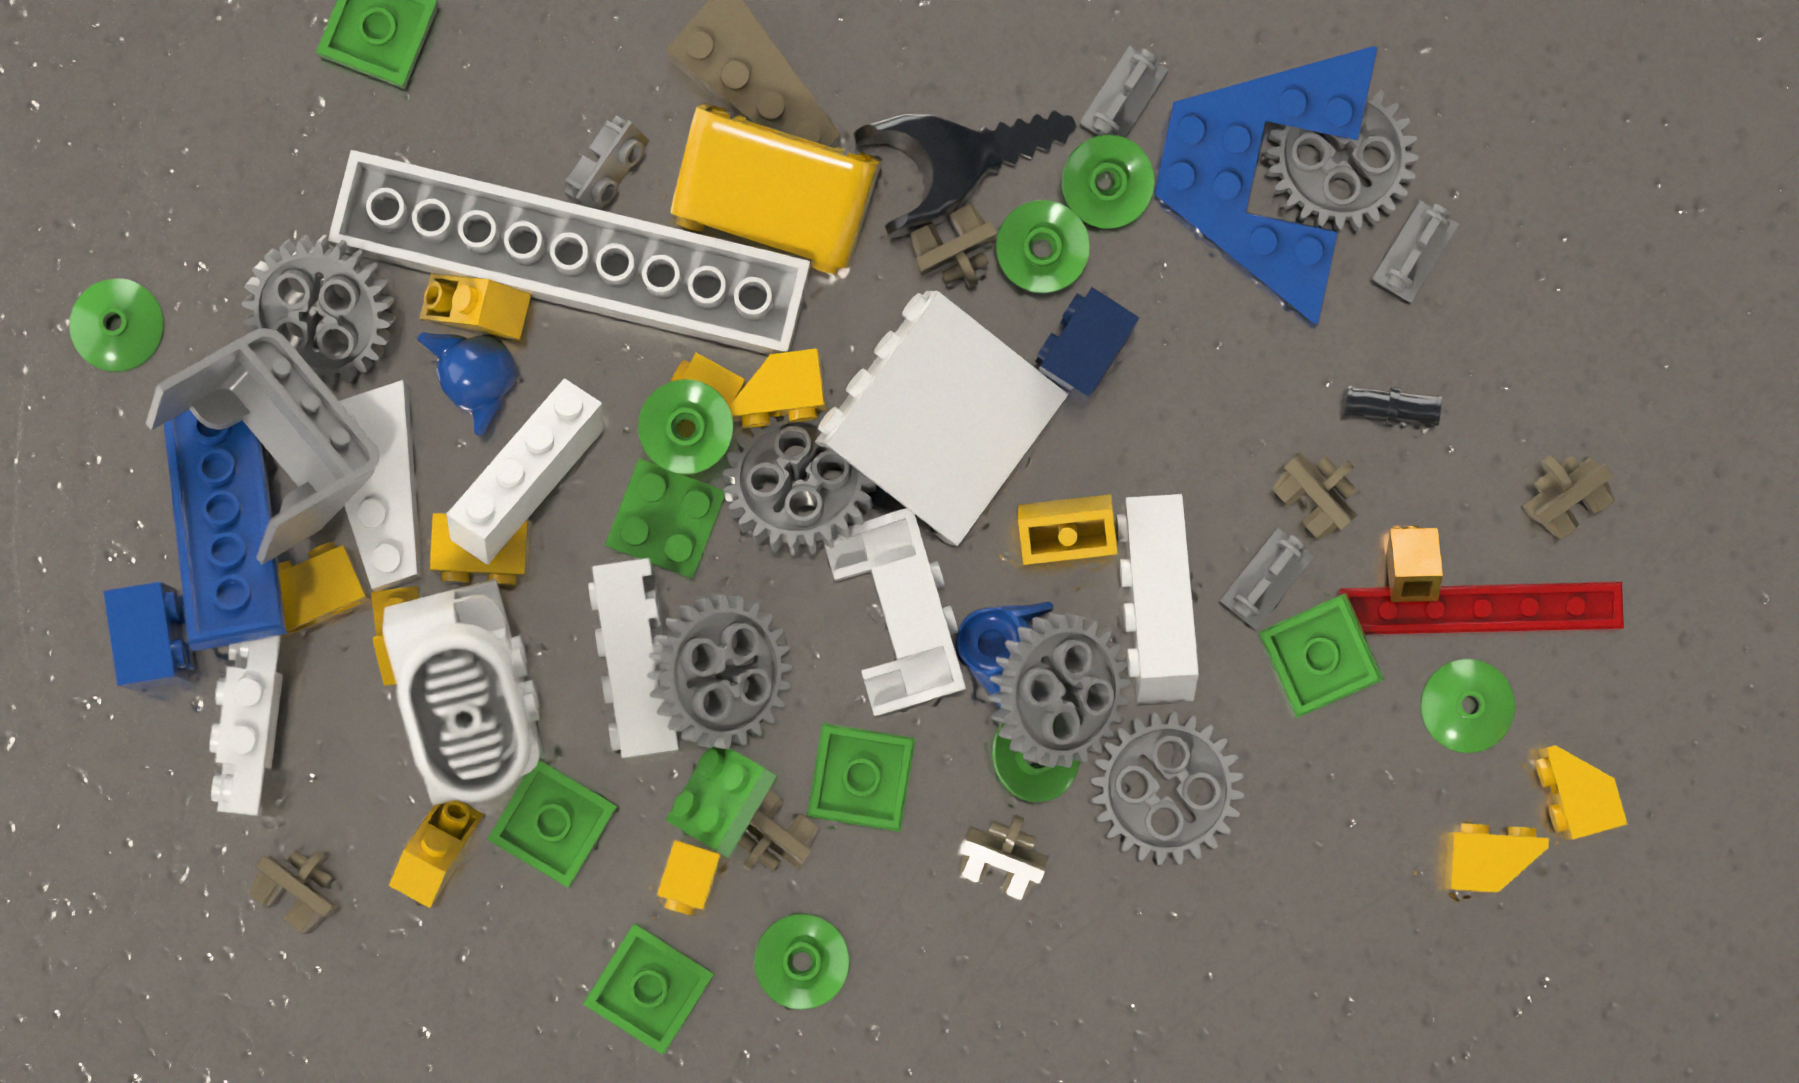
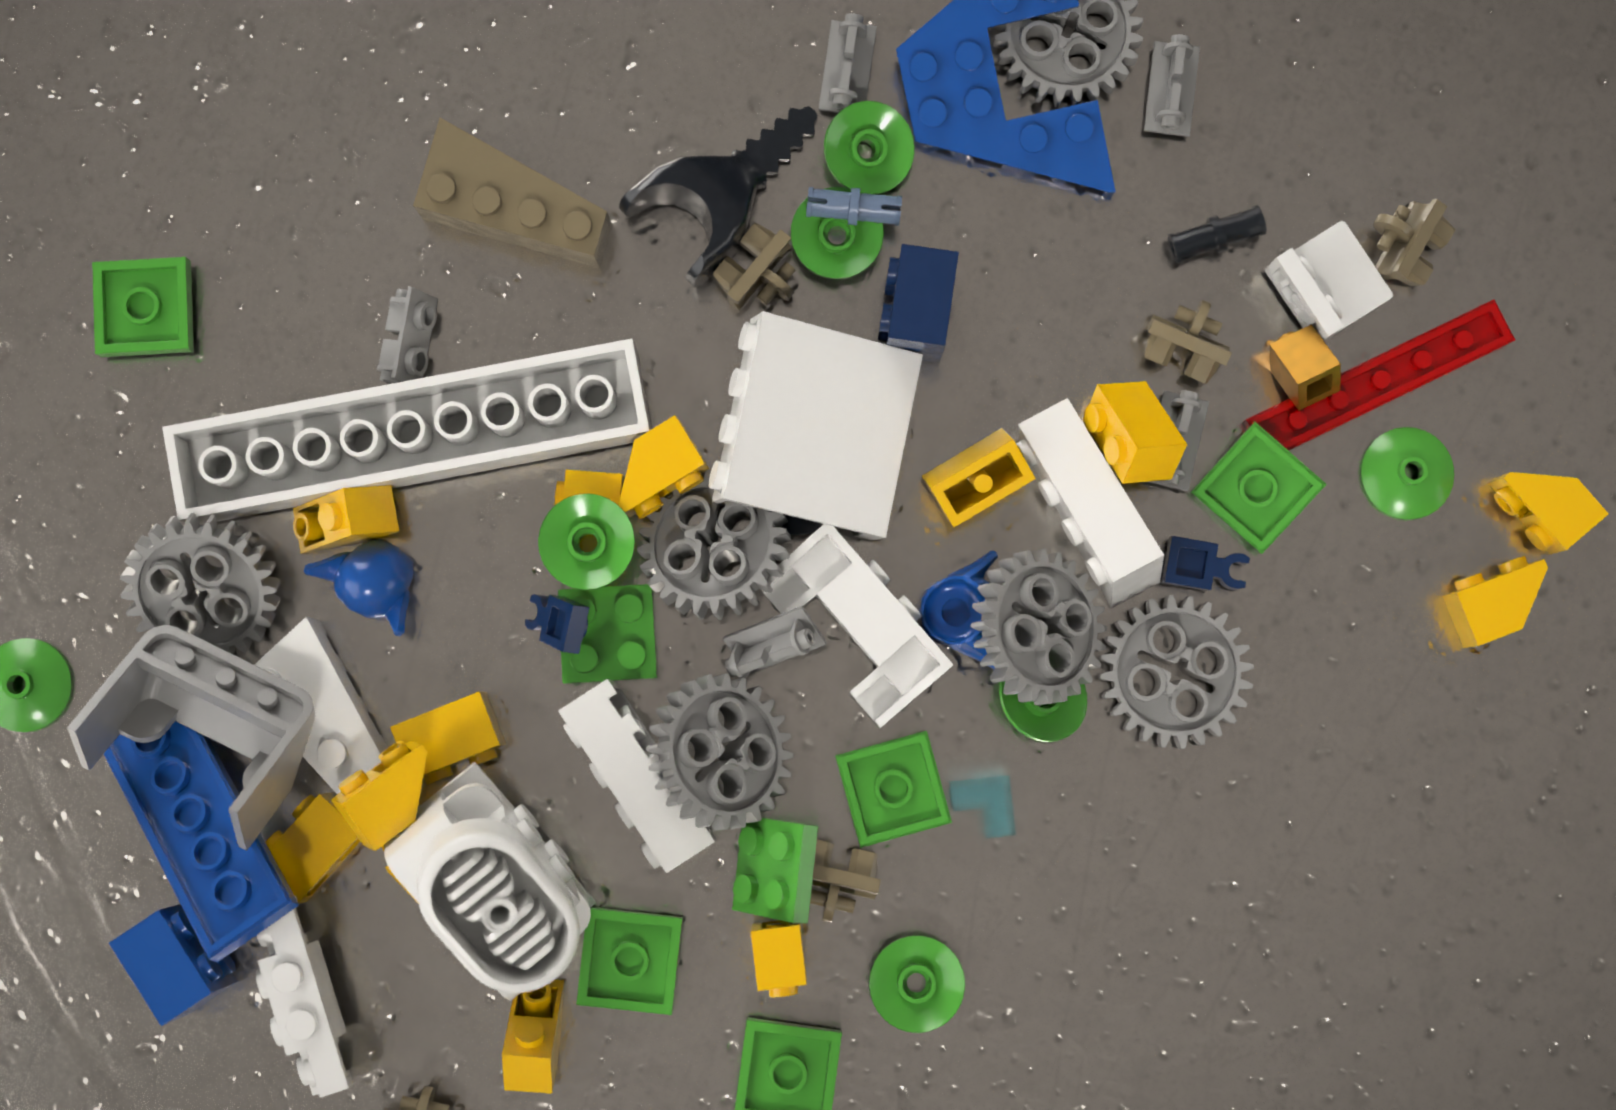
camera: 20 degrees left, 0 degrees up
white brick [447,378,604,565] -> none
yellow windscreen [670,102,883,274] -> none
dark tan hips [960,815,1049,900] -> none
none -> yellow slope [331,740,428,851]
none -> dark blue plate [525,594,589,654]
none -> light grey hinge [723,606,827,678]
none -> sand blue pin [806,187,902,226]
none -> clear light blue piece [948,775,1016,838]
none -> yellow brick [1083,381,1187,484]
none -> dark blue plate [1162,536,1250,591]
none -> white bracket [1265,221,1393,341]

